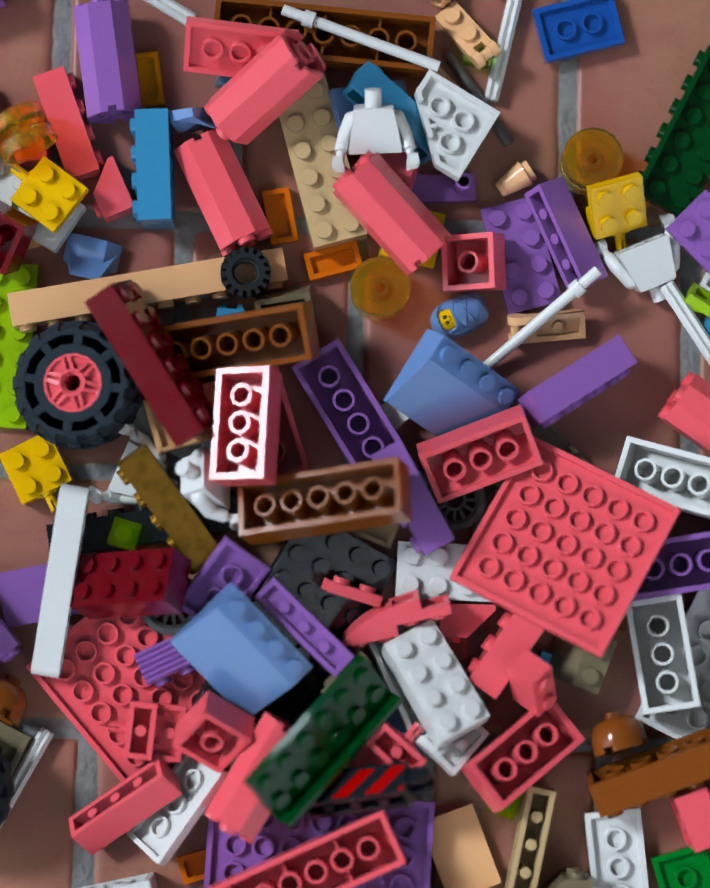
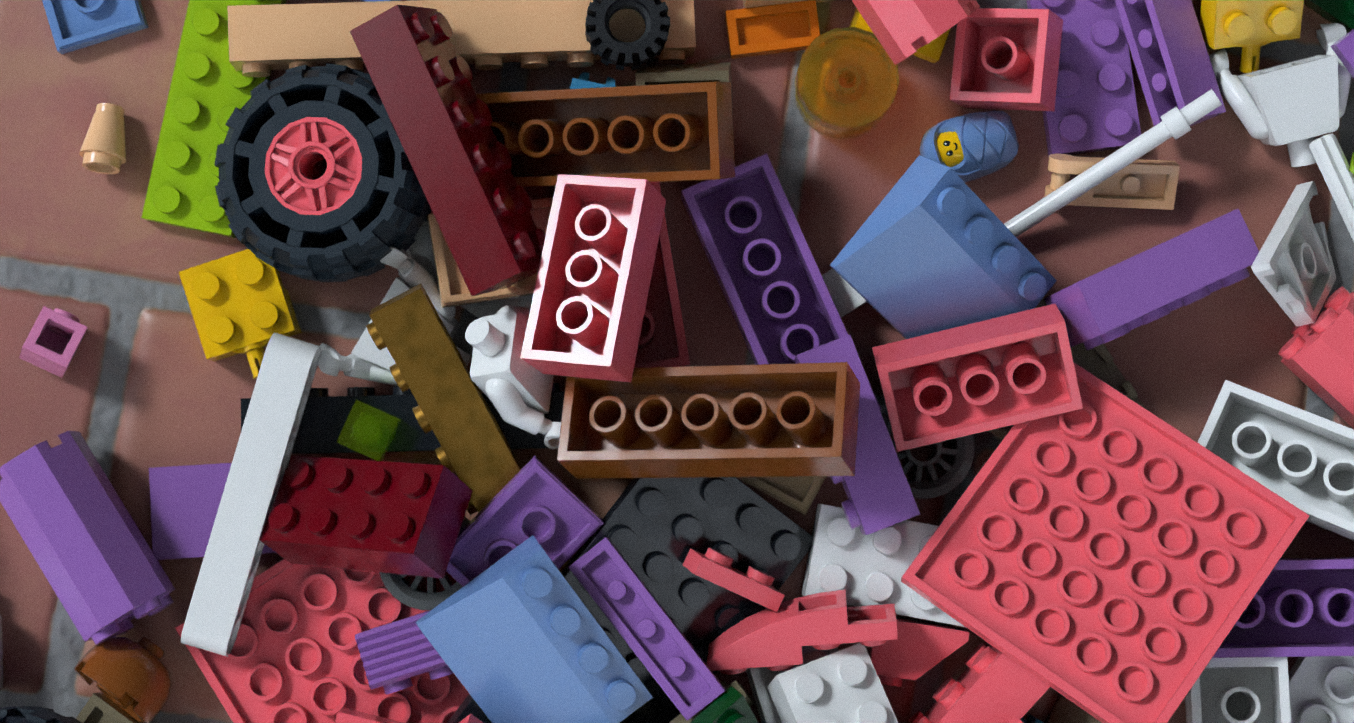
camera: 10 degrees right, 0 degrees up
none -> white wing [1251,181,1336,327]

